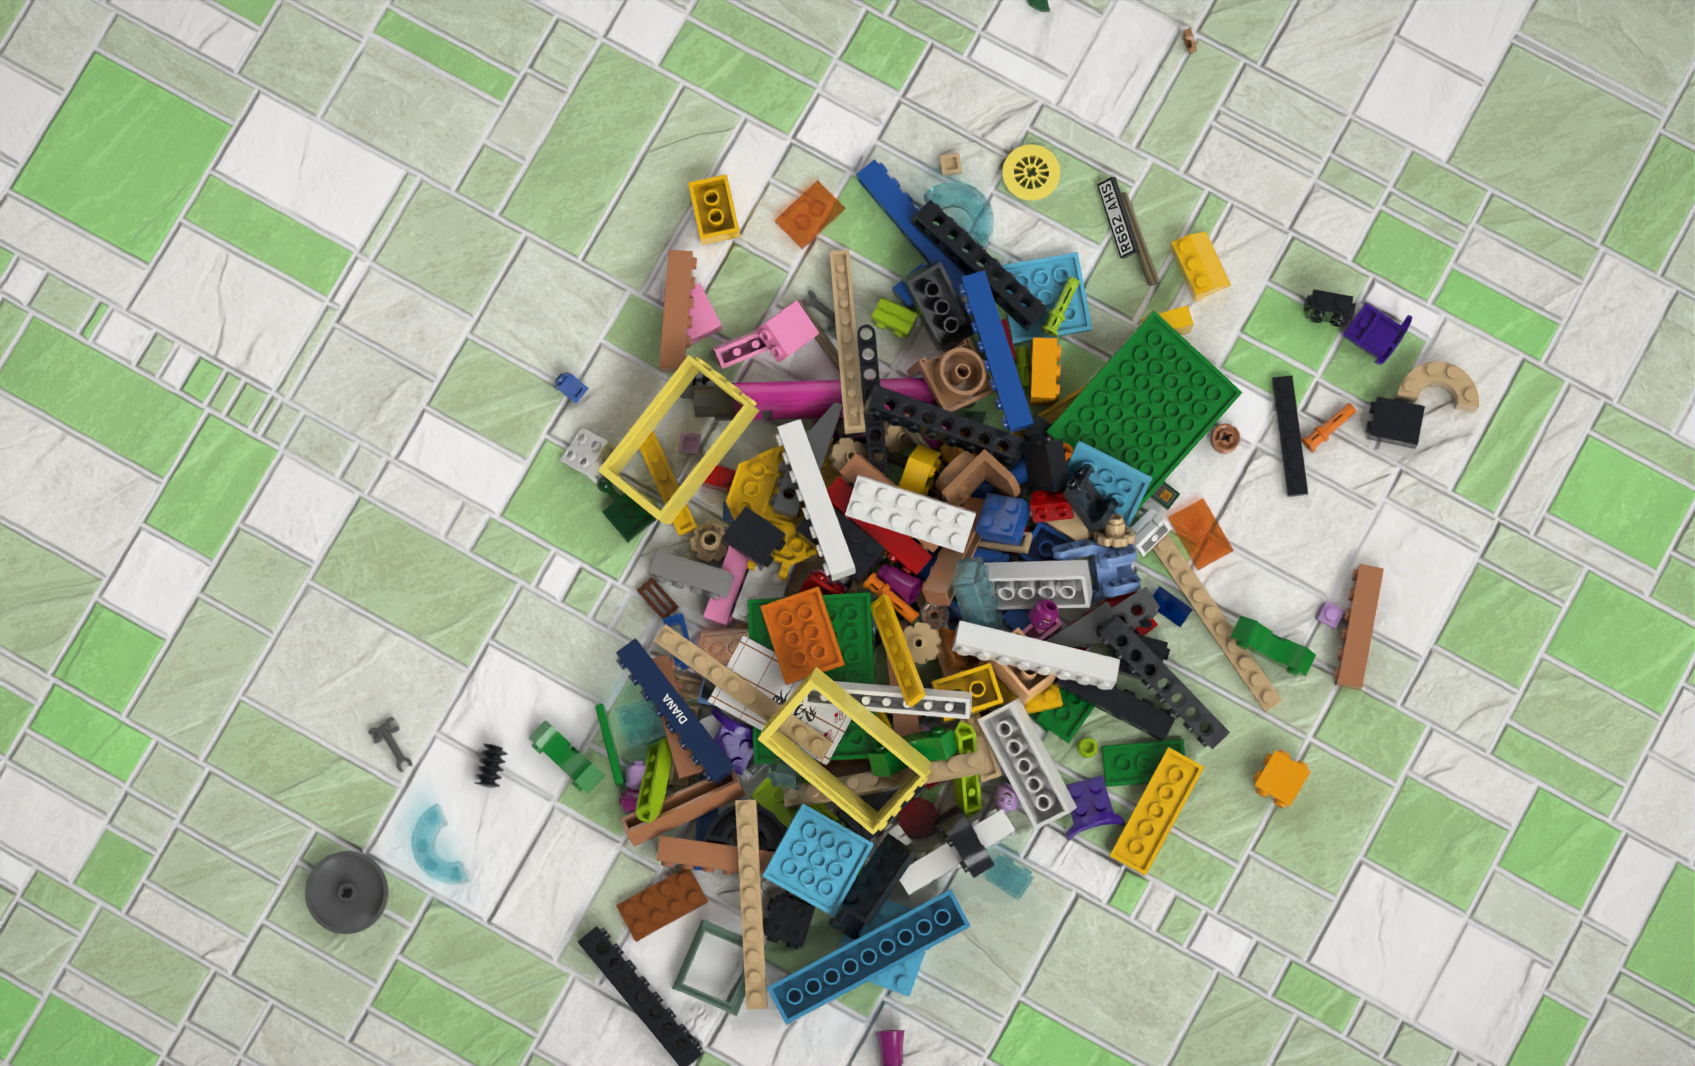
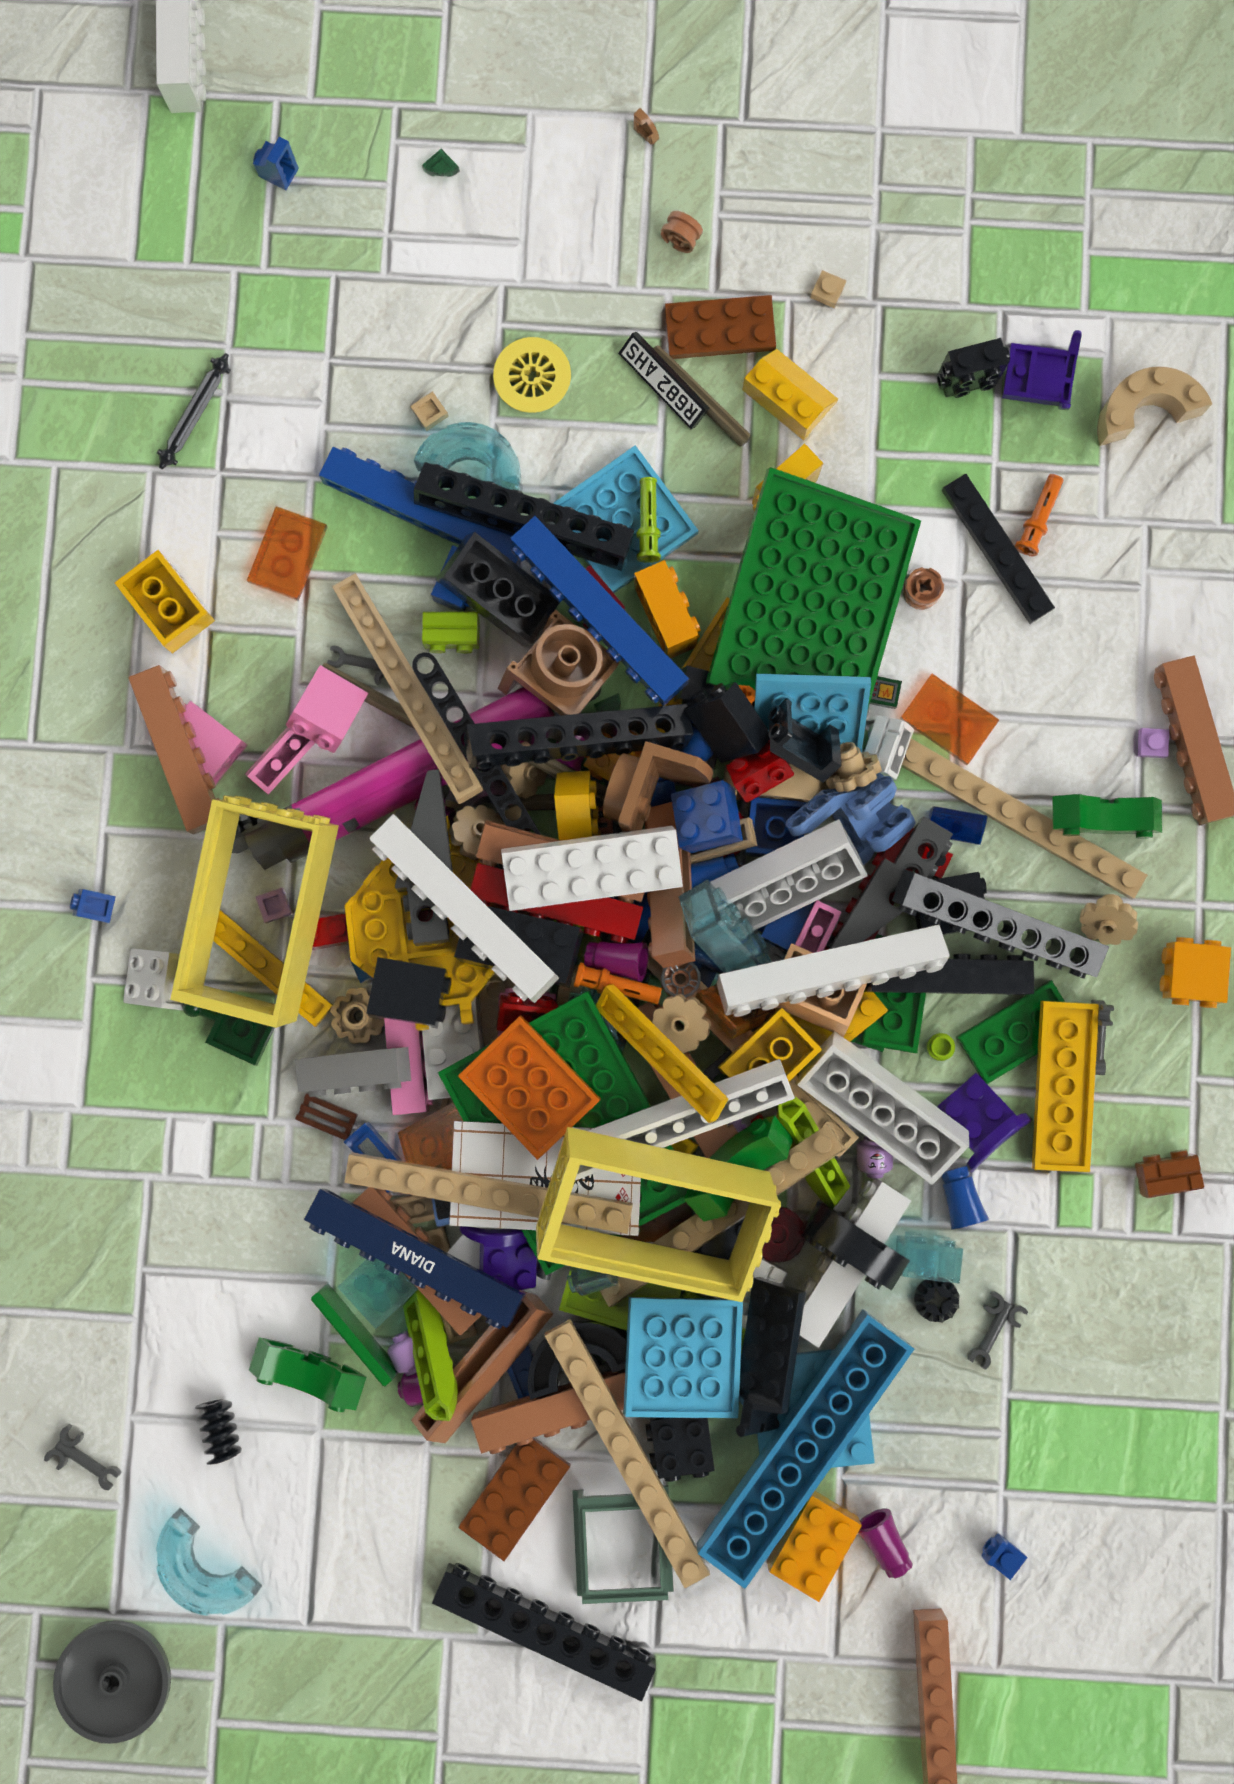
camera: 25 degrees left, 5 degrees up
lime axle [1015,347,1031,388] -> none
magenta head [1028,599,1059,630] -> none
black brick [1365,396,1425,449] -> none
none -> wheel [157,353,231,470]
none -> nougat wheel [660,211,703,253]
none -> dark orange plate [665,295,776,359]
none -> light orange brick [766,1491,862,1602]
none -> tan plate [810,270,846,309]
none -> black gear [914,1277,960,1323]
none -> blue plant [941,1166,989,1230]
none -> dark grey bar [968,1291,1028,1370]
none -> tan plant [1080,894,1138,945]
none -> dark grey bar [1091,1000,1114,1075]
none -> dark orange brick [1135,1149,1204,1198]

